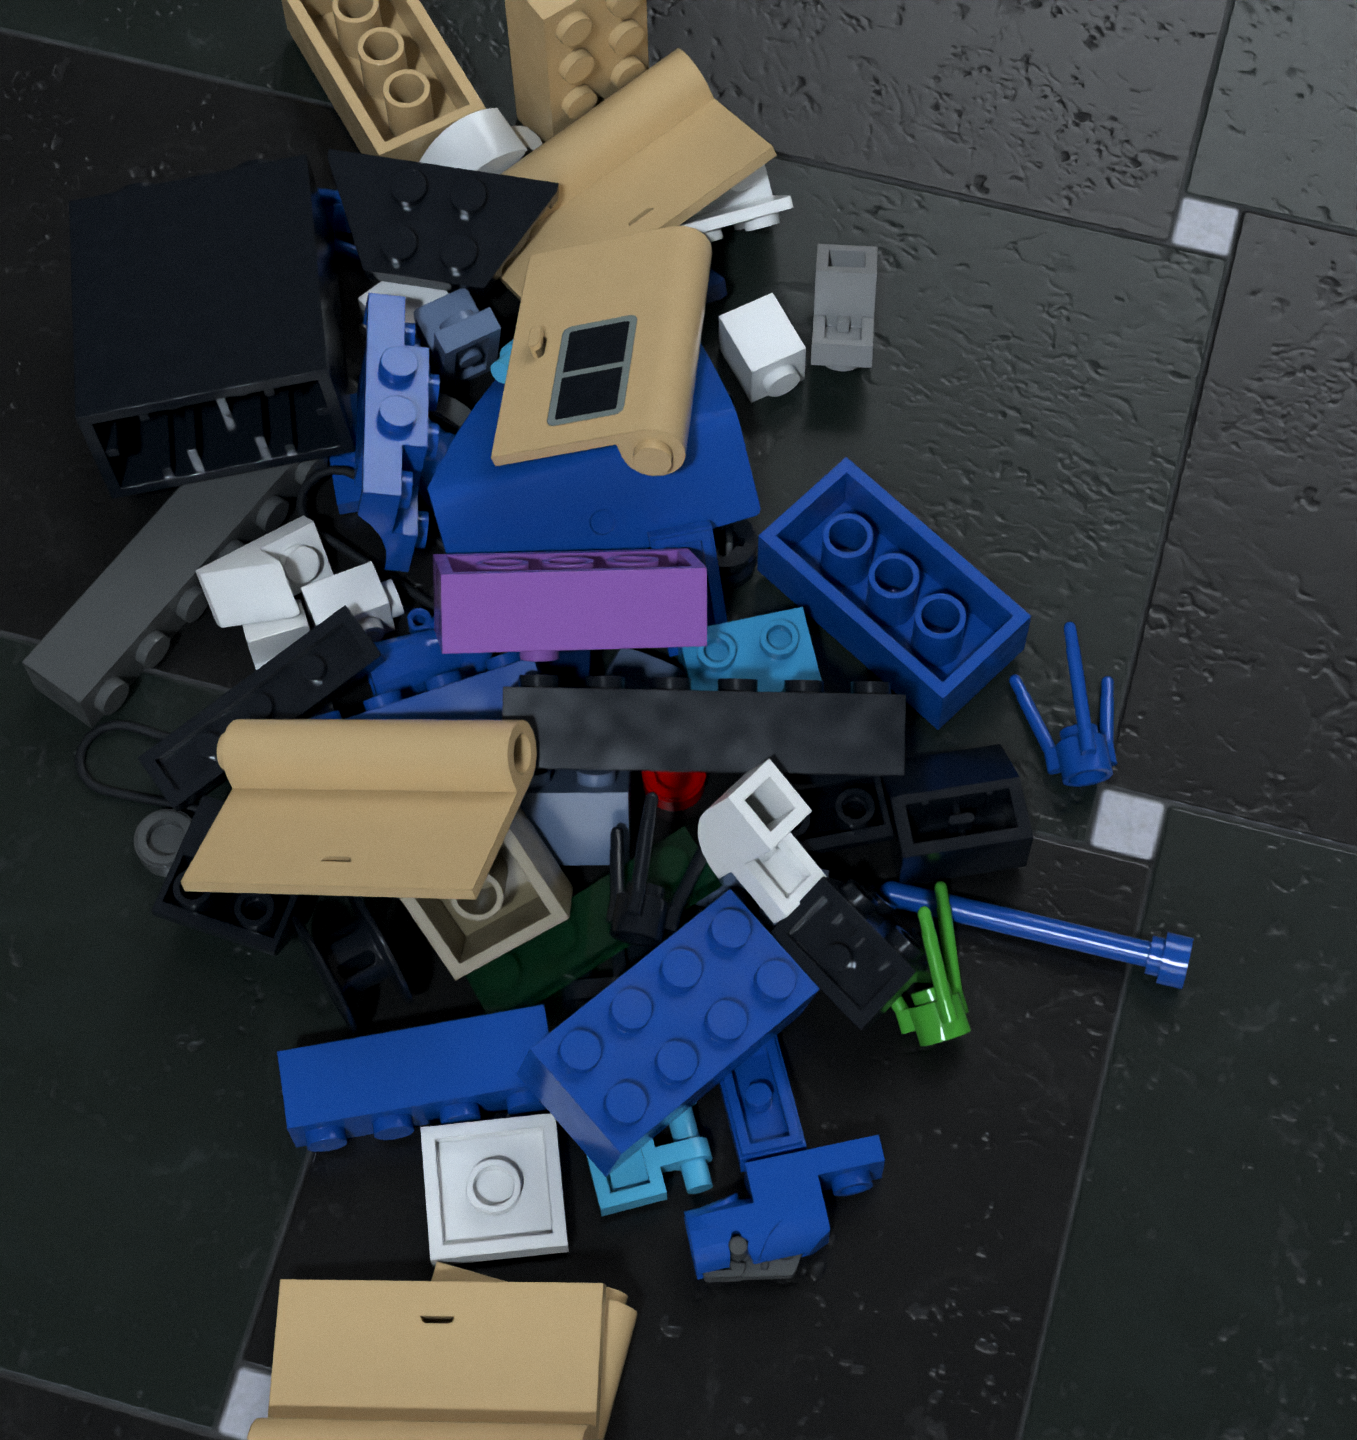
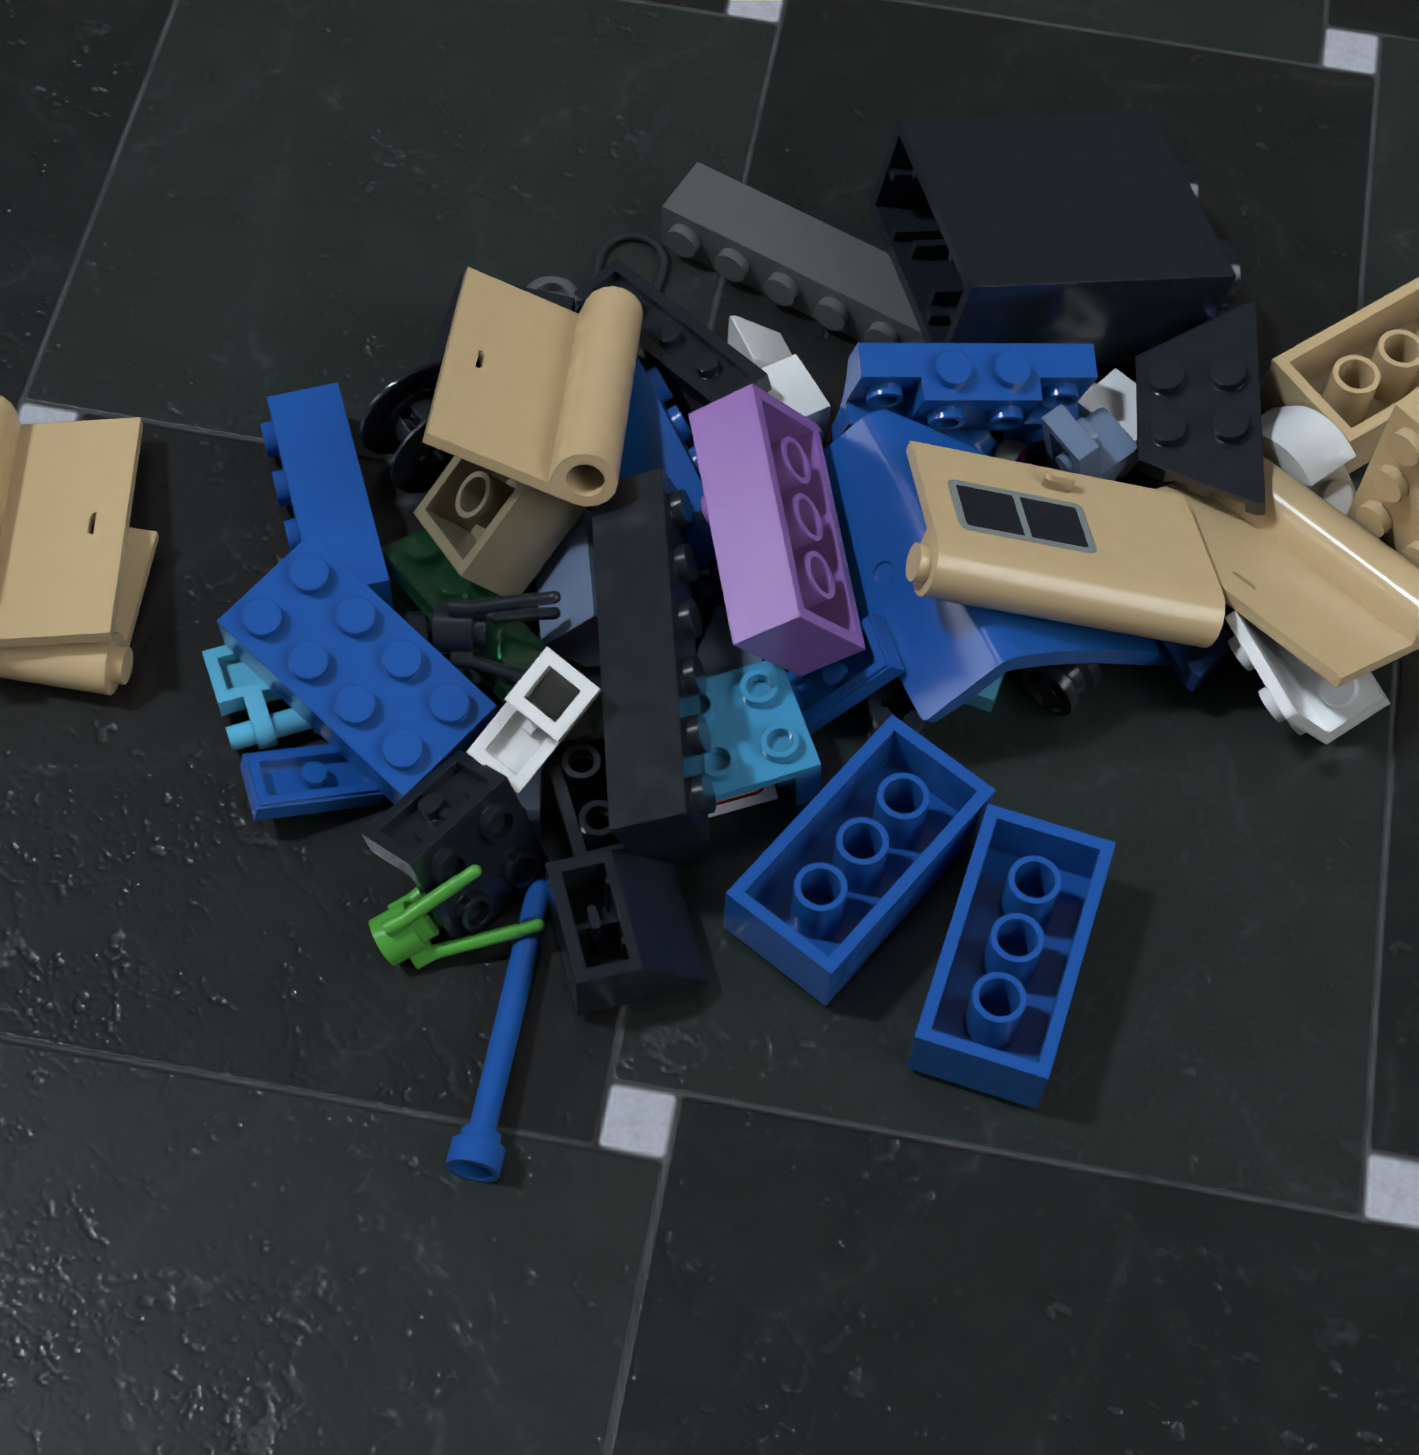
camera: 80 degrees right, 5 degrees down
white slope [195,515,334,628] -> none
white plate [420,1113,569,1267] -> none
blue plate [684,1134,885,1283] -> none
white brick [719,292,806,403] -> none
light grey brick [811,244,878,371] -> none
blue plant [1009,622,1117,787] -> none
none -> blue brick [906,803,1116,1109]

